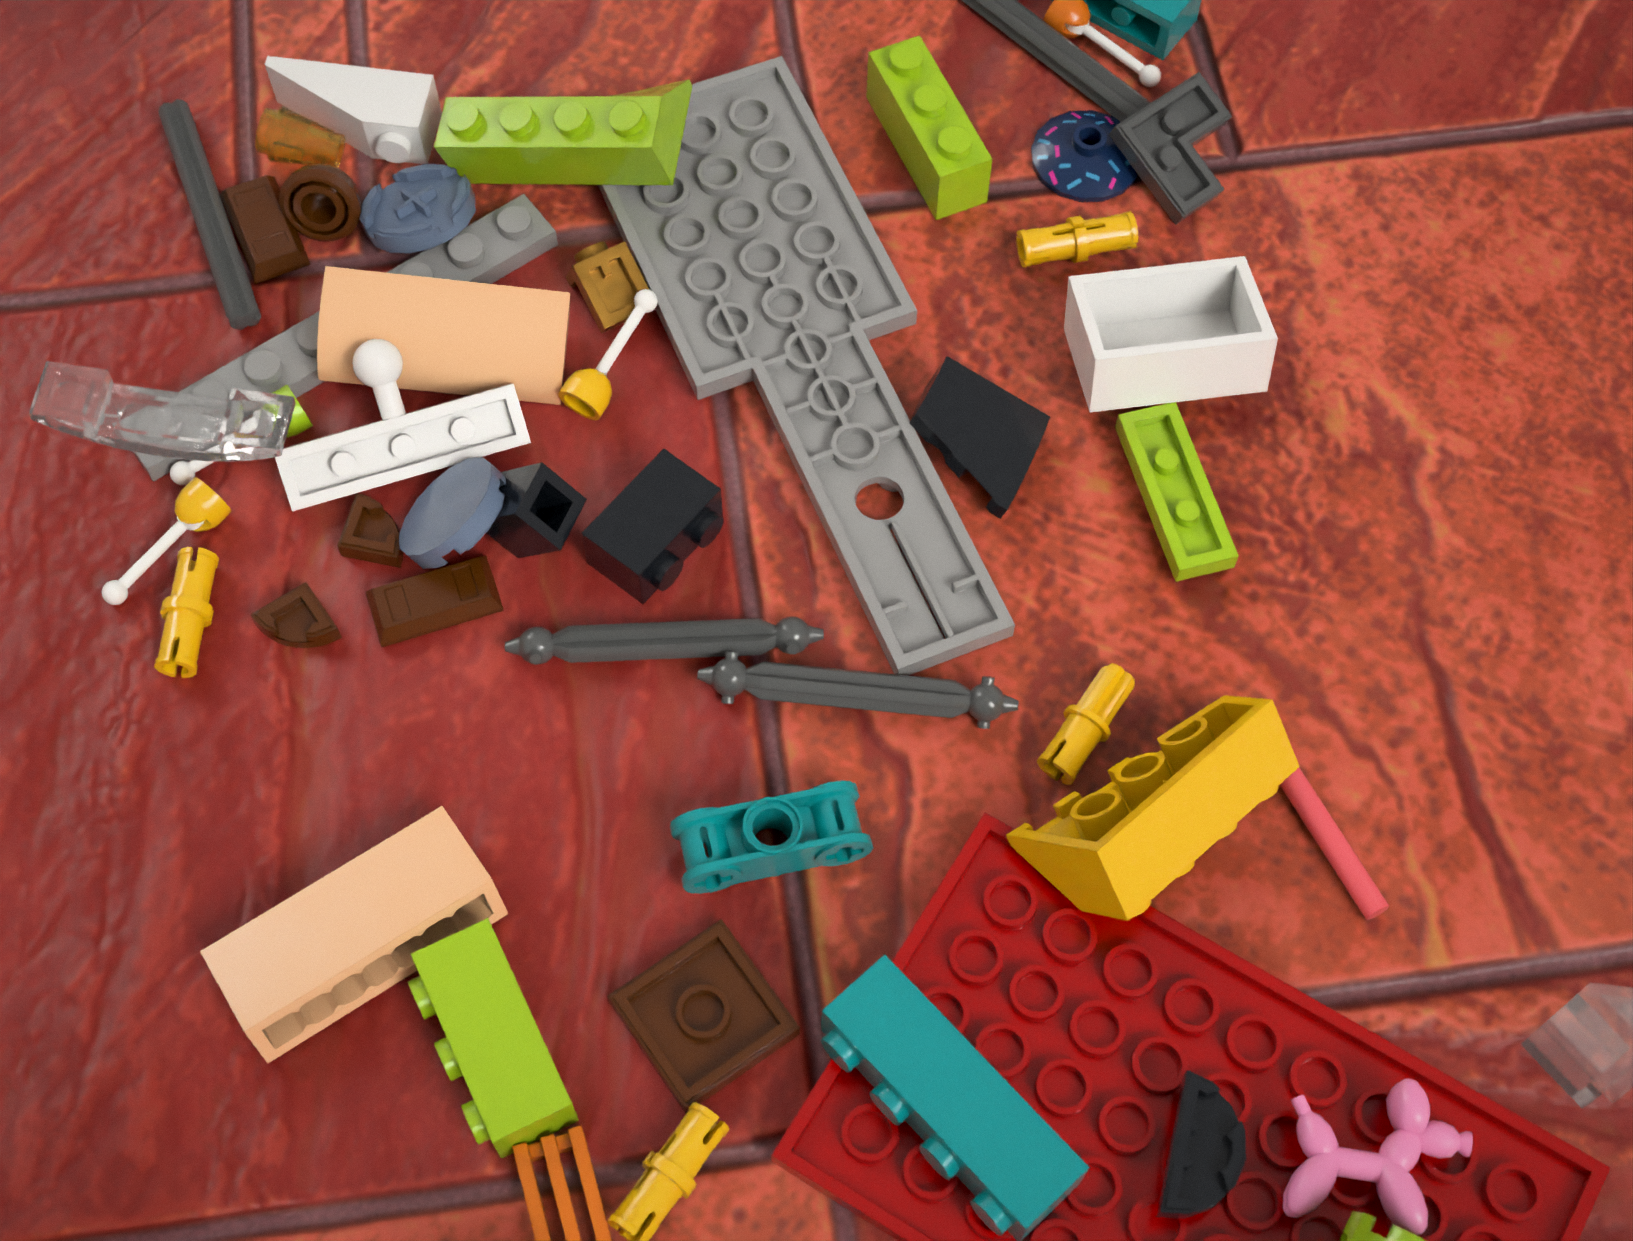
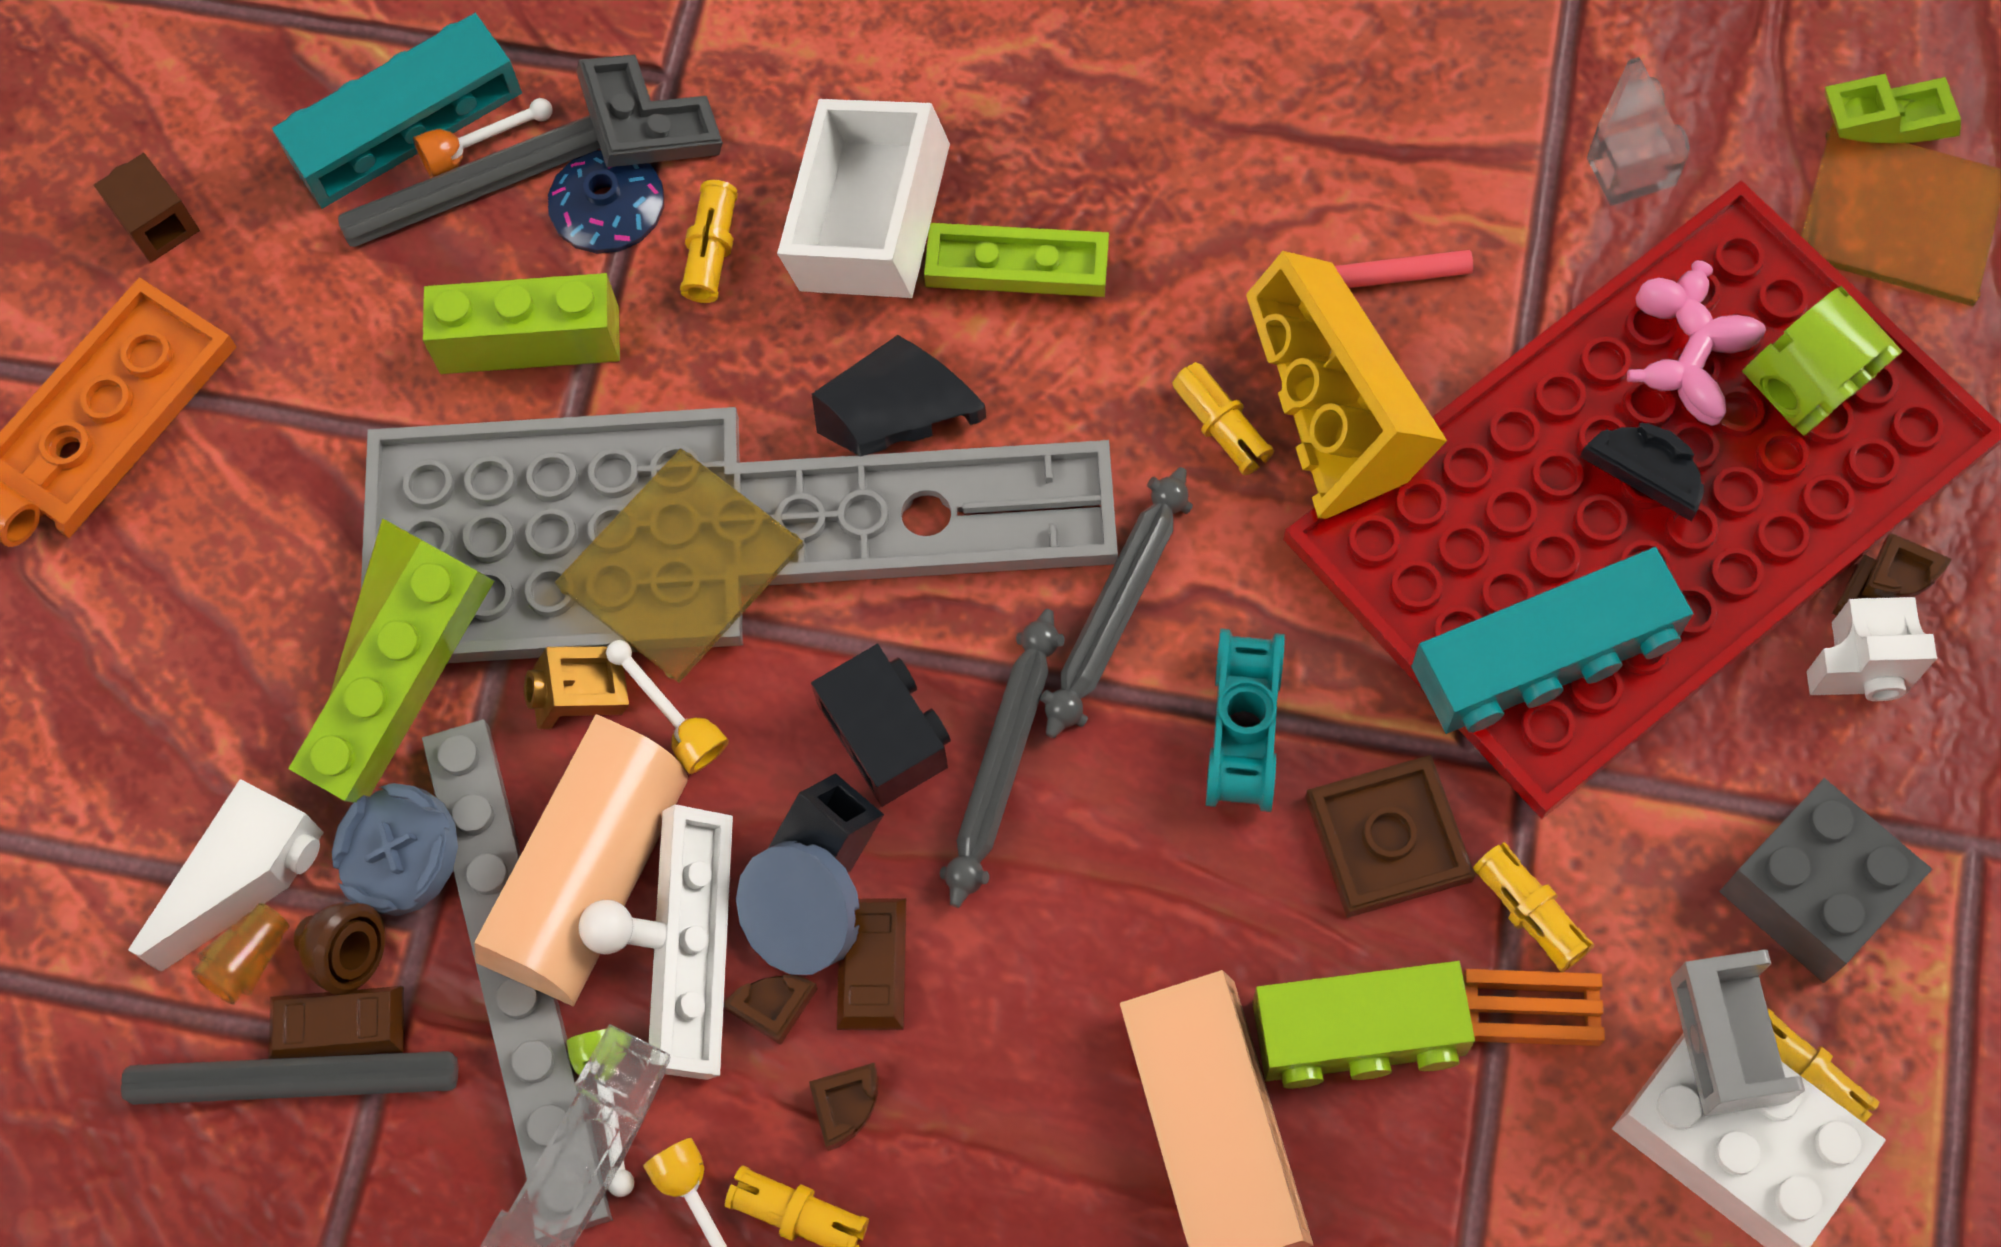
camera: 65 degrees left, 5 degrees up
none -> clear yellow piece [555,448,804,683]

